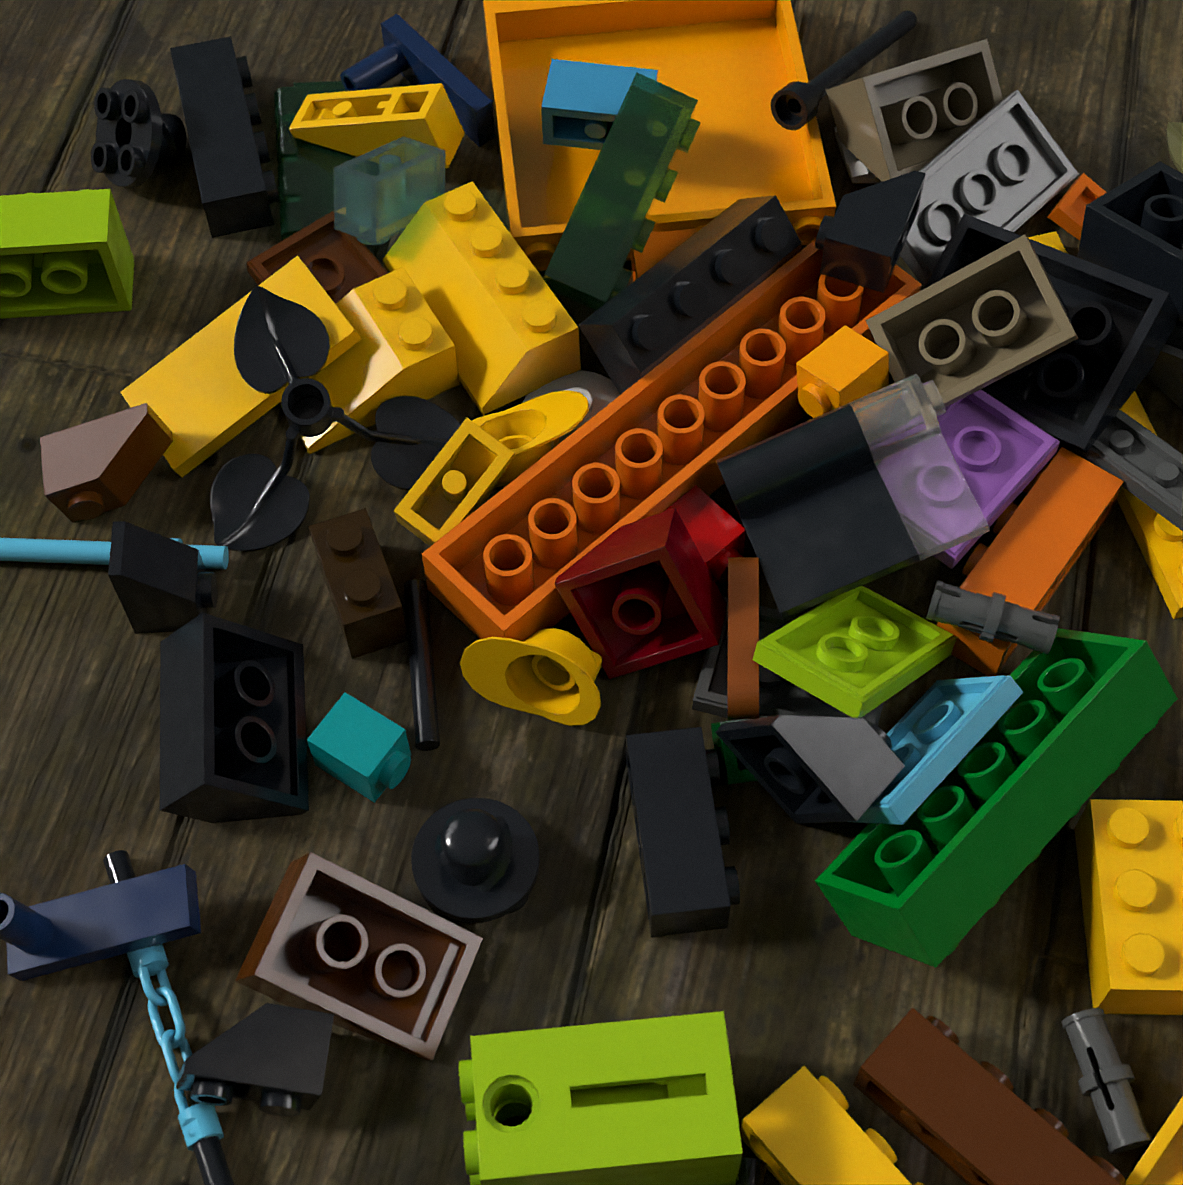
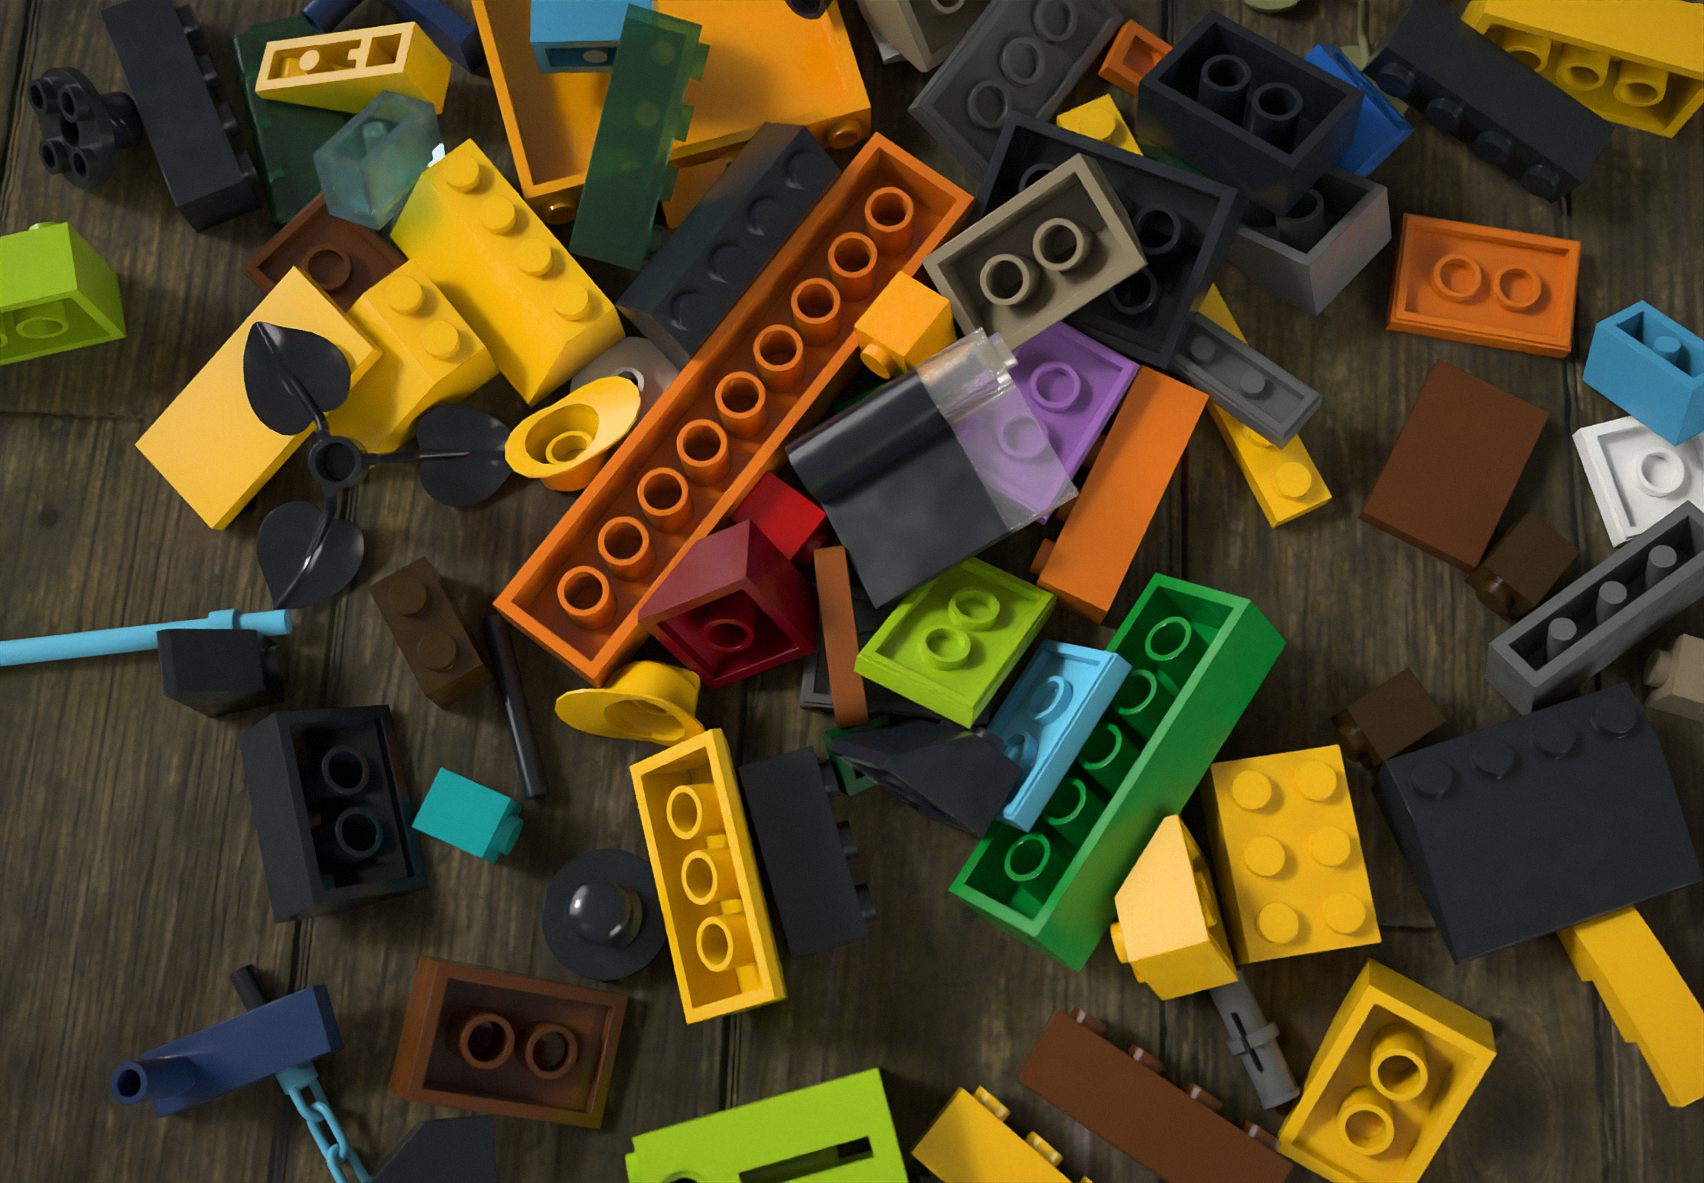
camera: 10 degrees left, 15 degrees up
reddish brown slope [40,403,173,523] -> none
yellow slope [394,417,515,546] -> none
black slope [815,171,926,293] -> none
dark grey pin [926,581,1060,655] -> none
none -> yellow slope [629,728,789,1024]
none -> yellow slope [1110,814,1239,1001]

